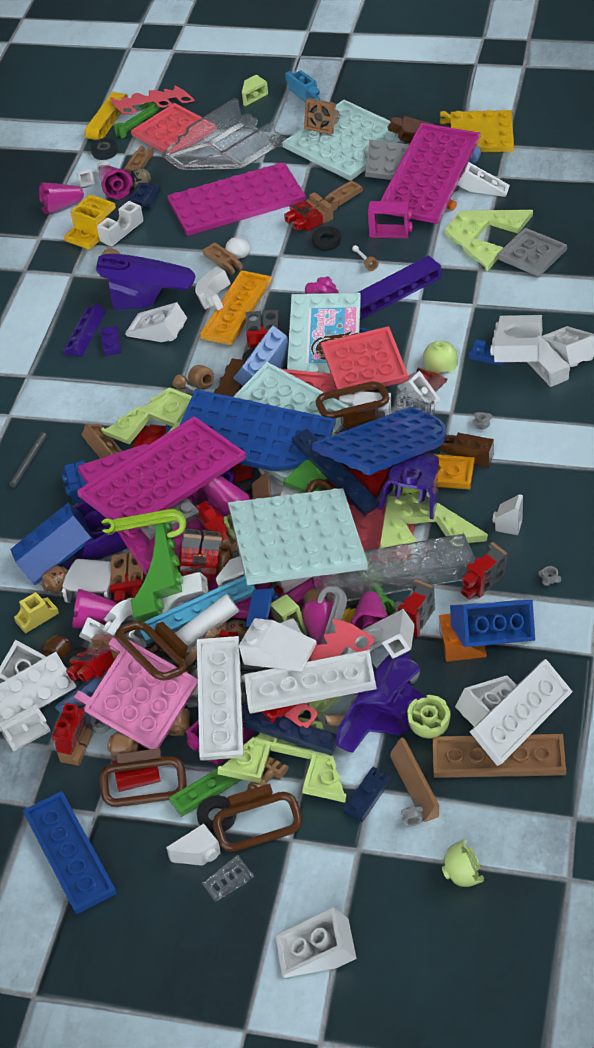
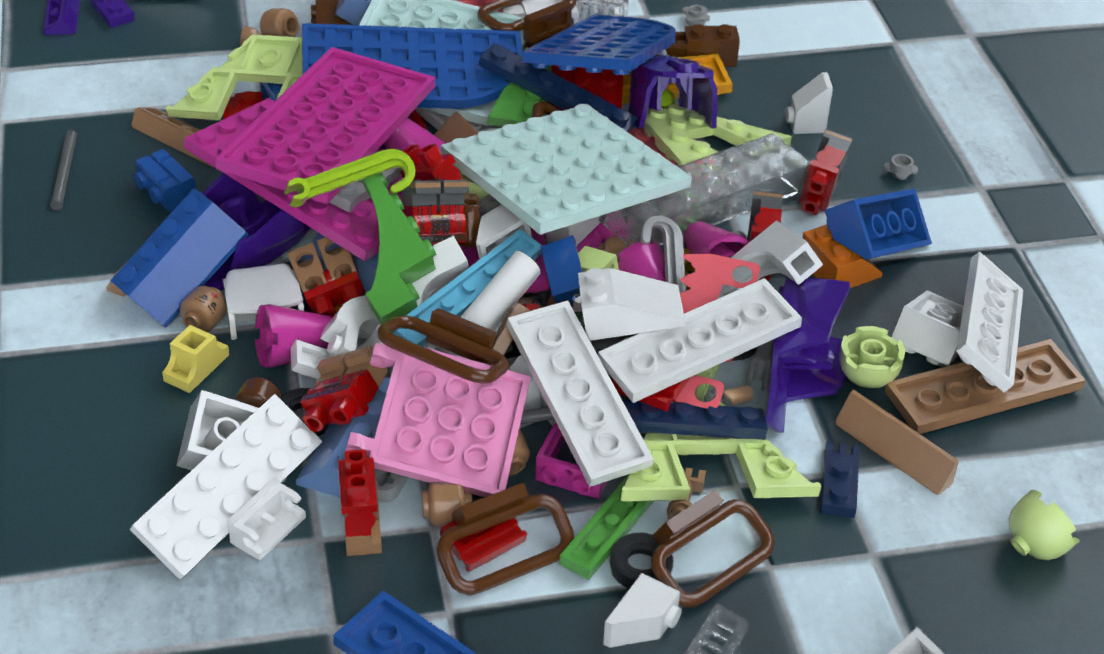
camera: 30 degrees left, 5 degrees down
light grey plate [401,806,423,826] -> none

